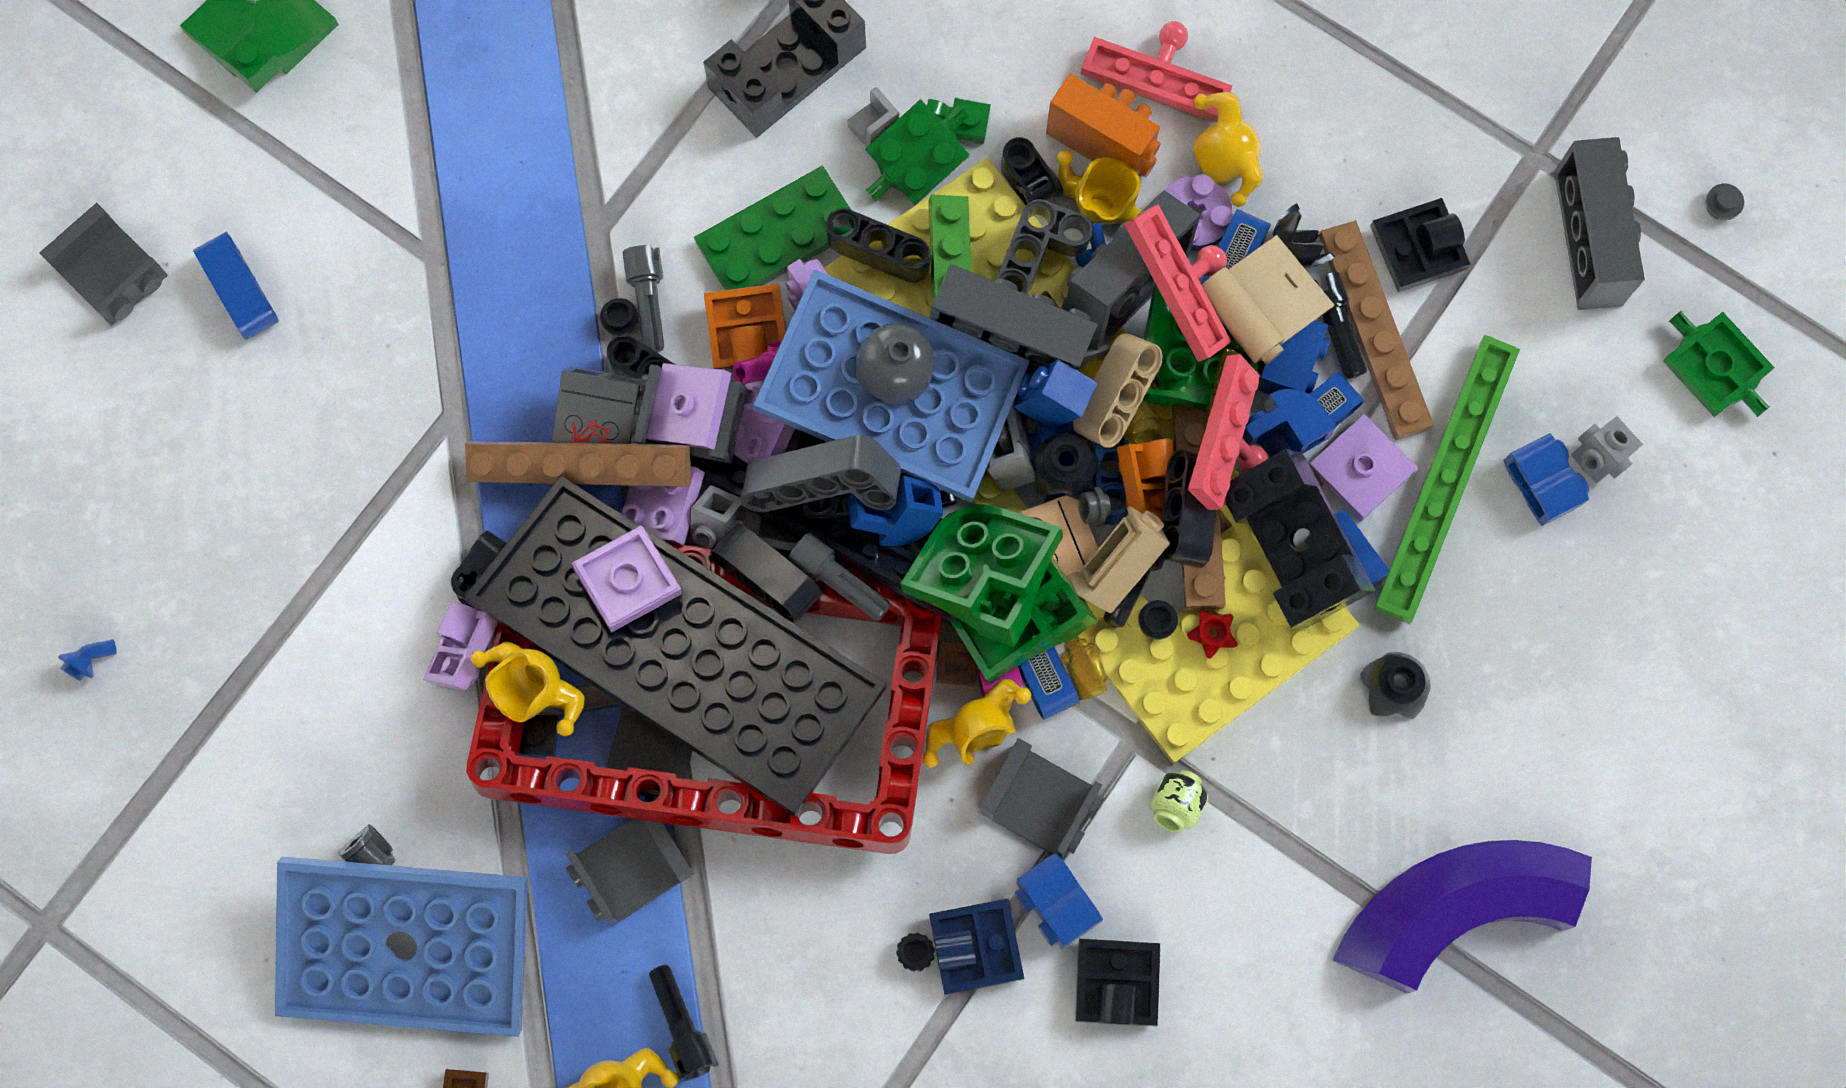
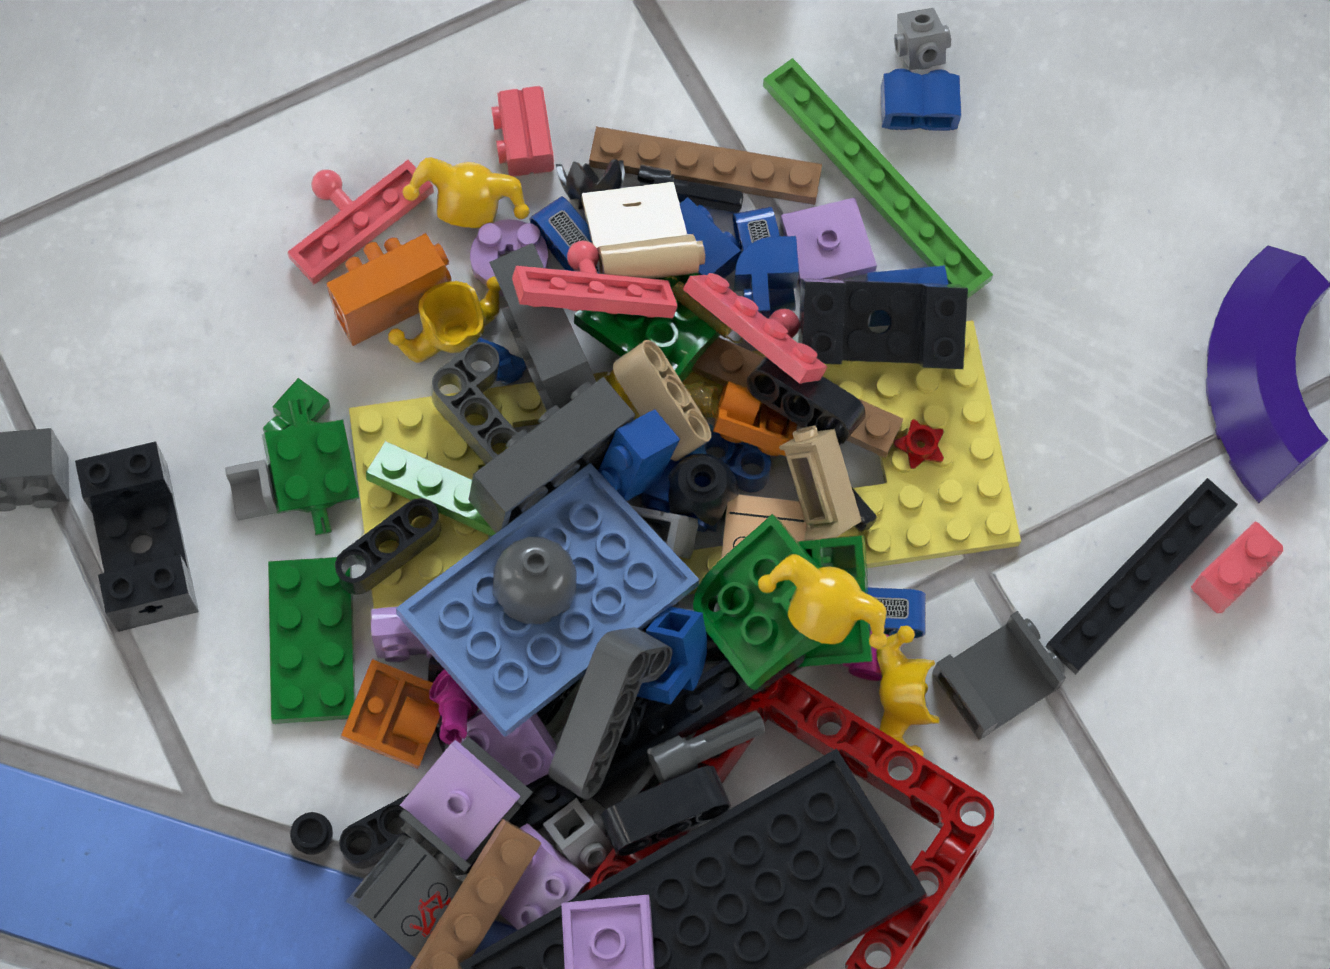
camera: 65 degrees left, 5 degrees down
dark grey piece [622,245,665,352] -> none
black piece [896,932,935,972] -> none
dark blue plate [929,898,1025,995] -> none
reddish brown plate [936,641,977,687] -> none
black piece [1001,137,1064,205] -> none
blue brick [1014,852,1103,949] -> none
clear yellow brick [1059,638,1108,700] -> none
black plate [1075,938,1161,1027] -> none
dark grey plate [1079,487,1111,526] -> none
black plate [1138,600,1178,640] -> none
yellowish green head [1150,770,1209,833] -> none
black piece [1360,652,1431,719] -> none
black plate [1370,198,1471,292] -> none
none -> coral brick [491,86,554,177]
none -> yellow piece [758,554,887,649]
none -> black plate [1045,478,1238,675]
none -> coral brick [1191,522,1283,613]

